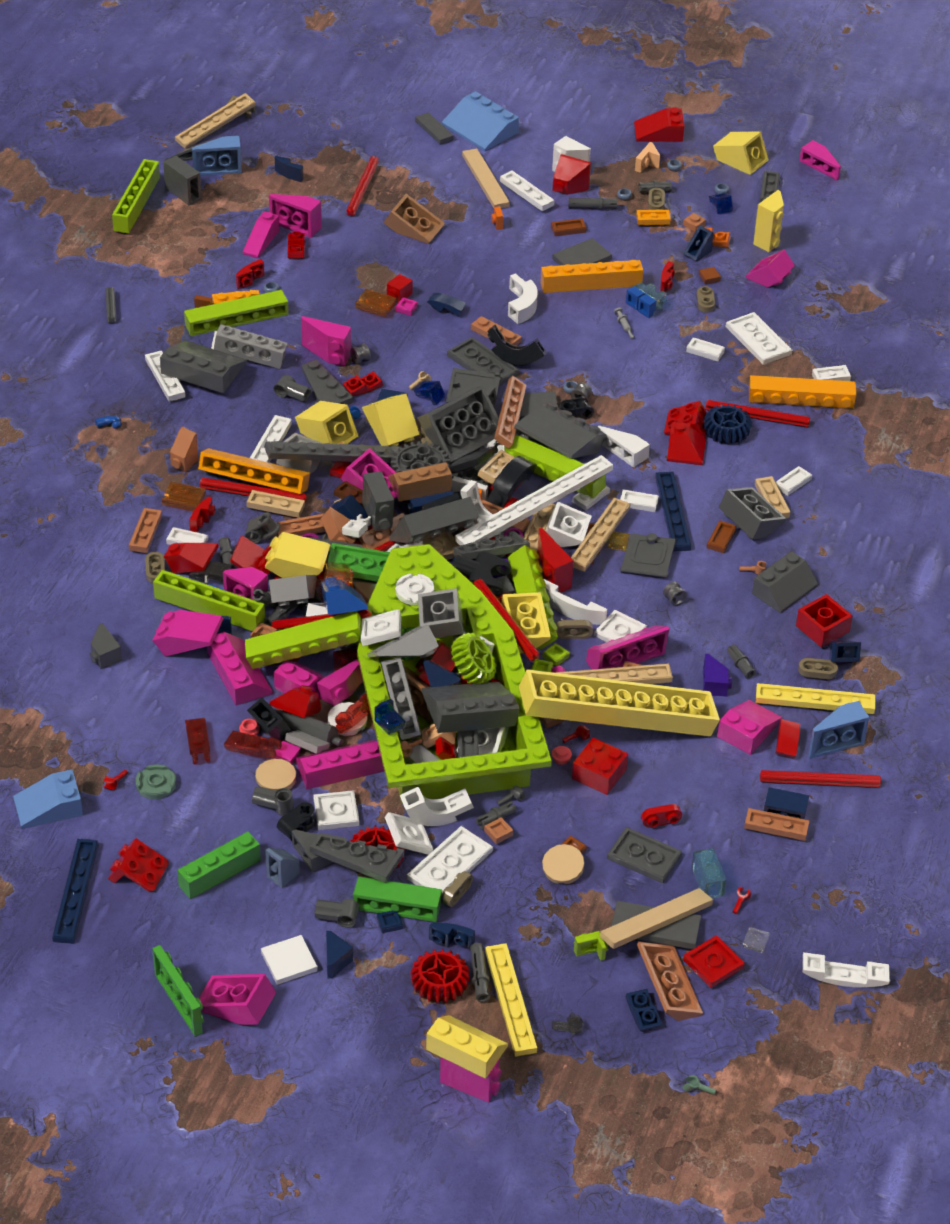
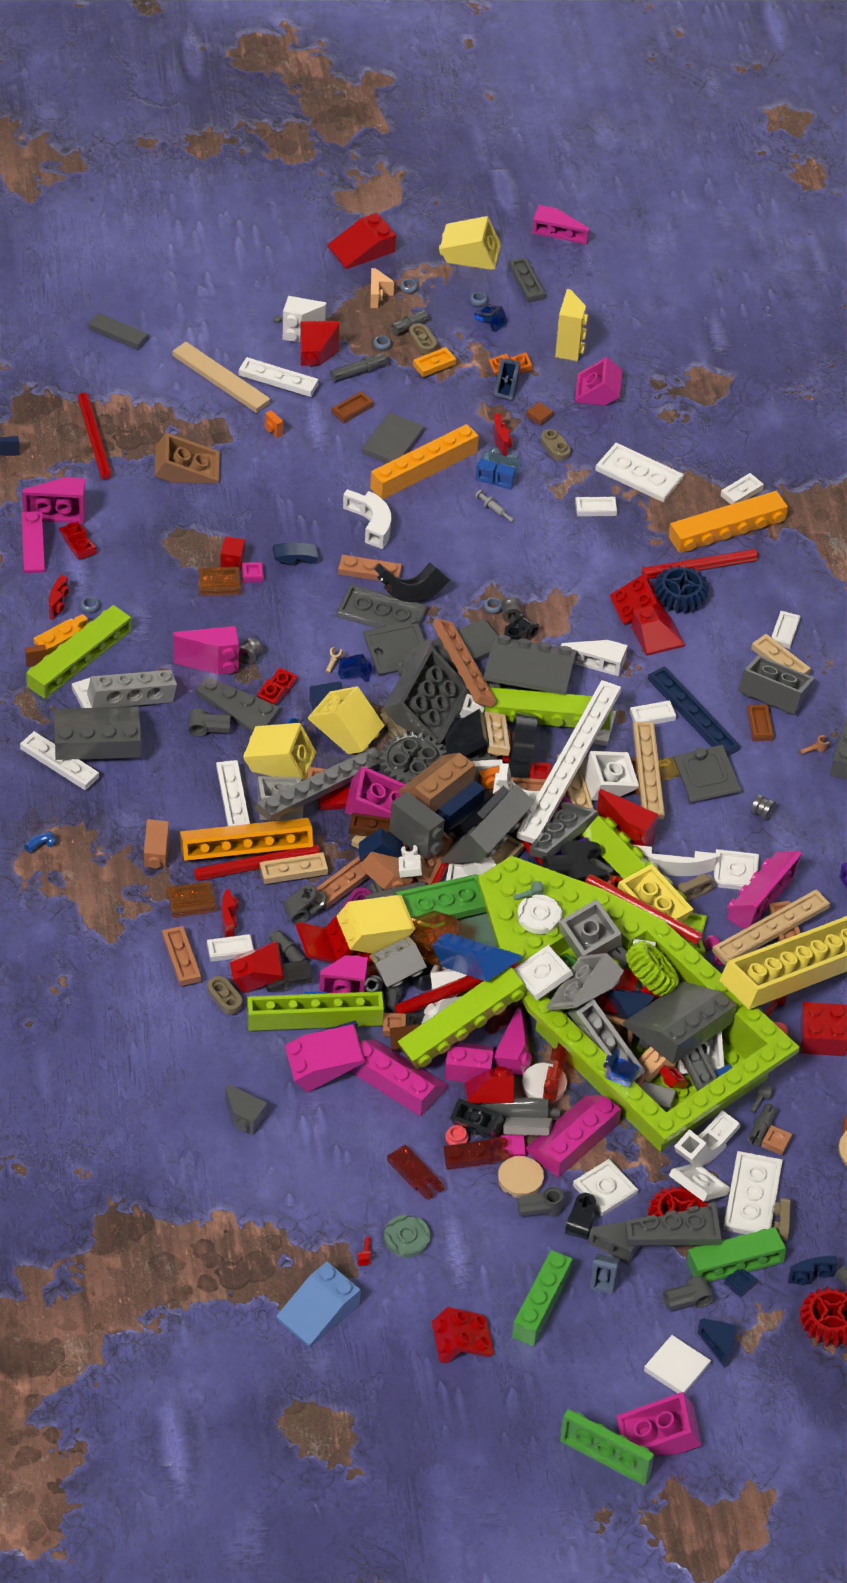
camera: 30 degrees left, 5 degrees up
dark blue tile [52,839,99,944] -> none
medium blue slope [442,91,519,151] -> none
nougat plate [683,213,706,232] -> none
none -> sand green hand [513,881,543,900]

